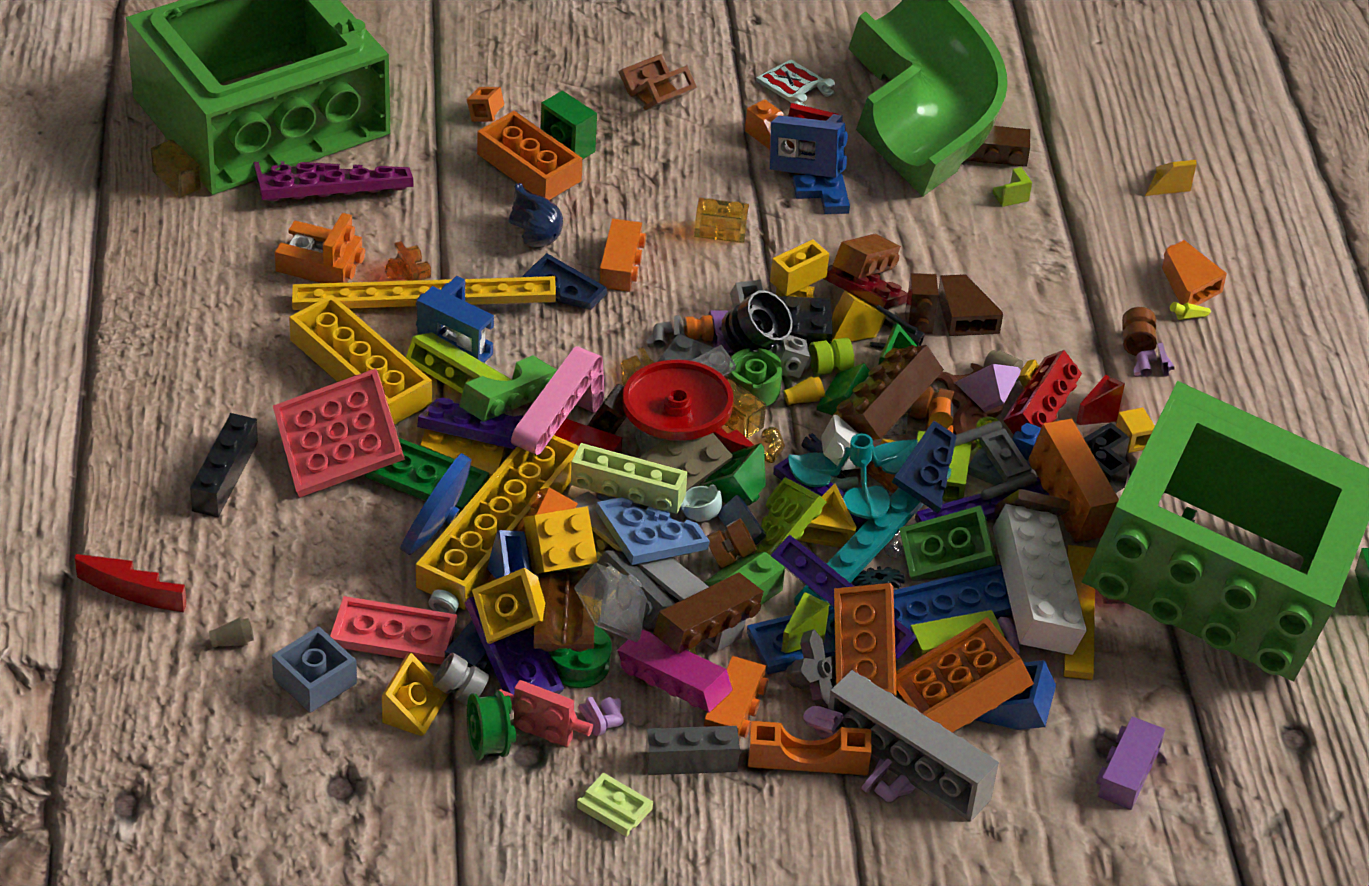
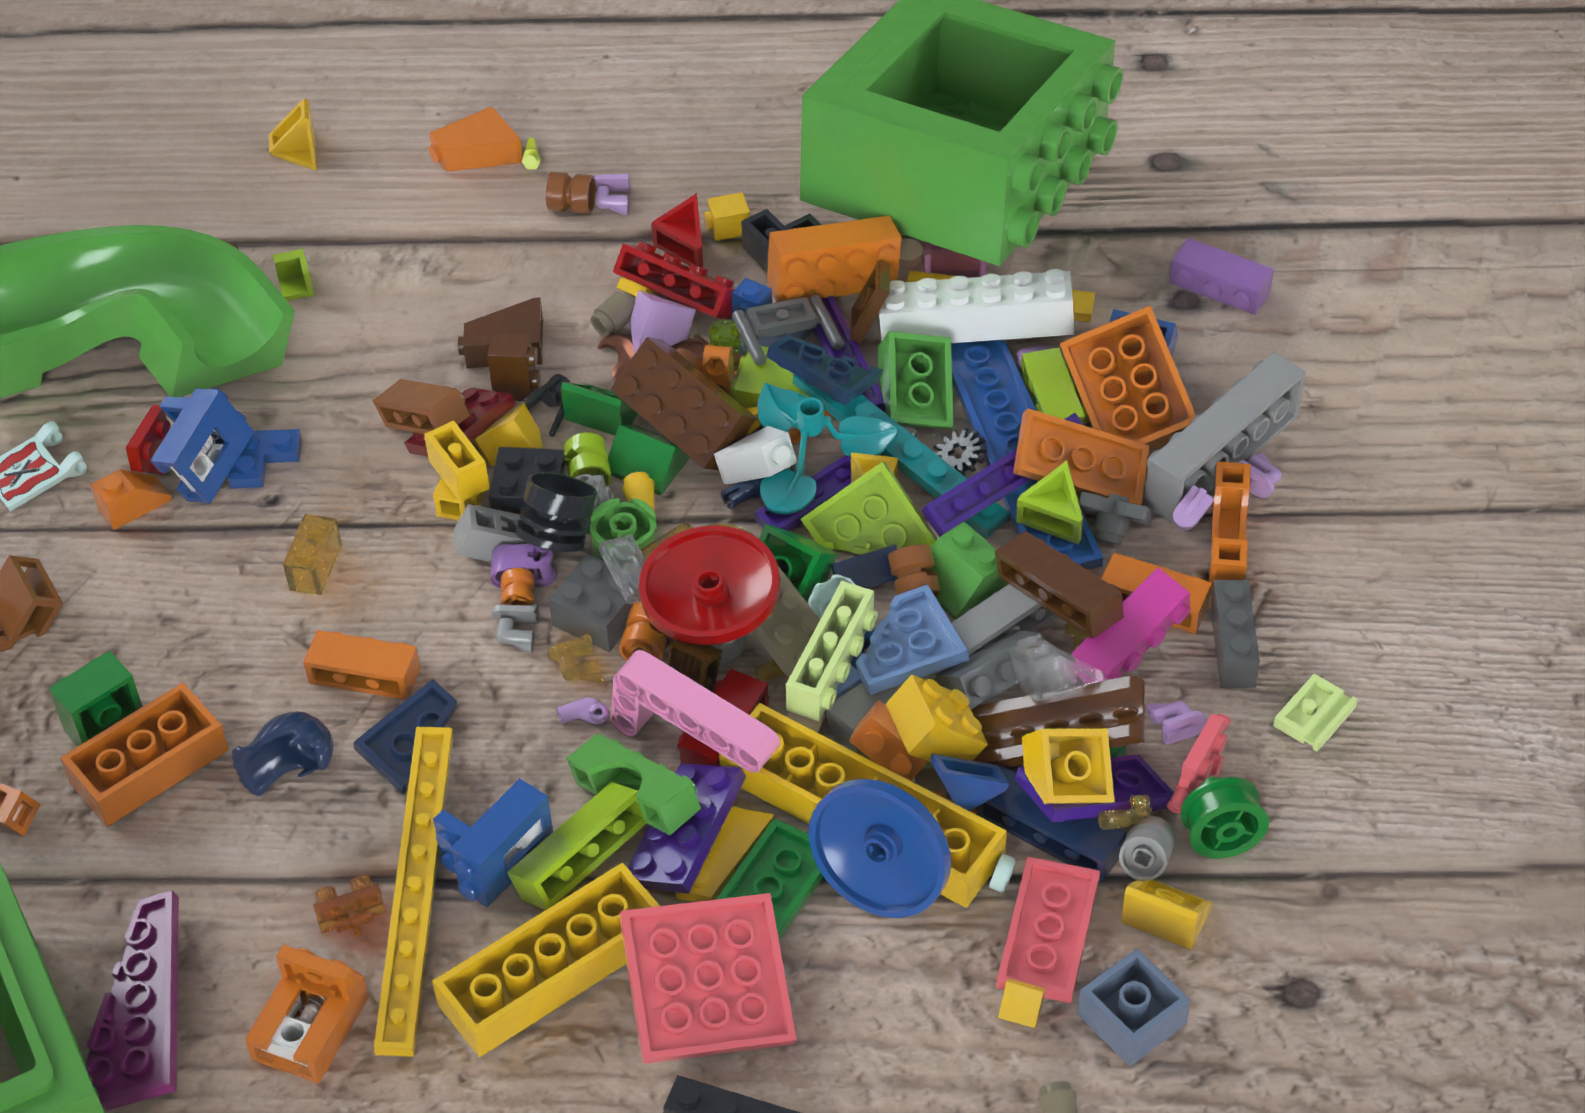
camera: 80 degrees left, 5 degrees up
none -> yellow tile [998,978,1046,1028]
none -> clear yellow arm [1098,795,1152,830]

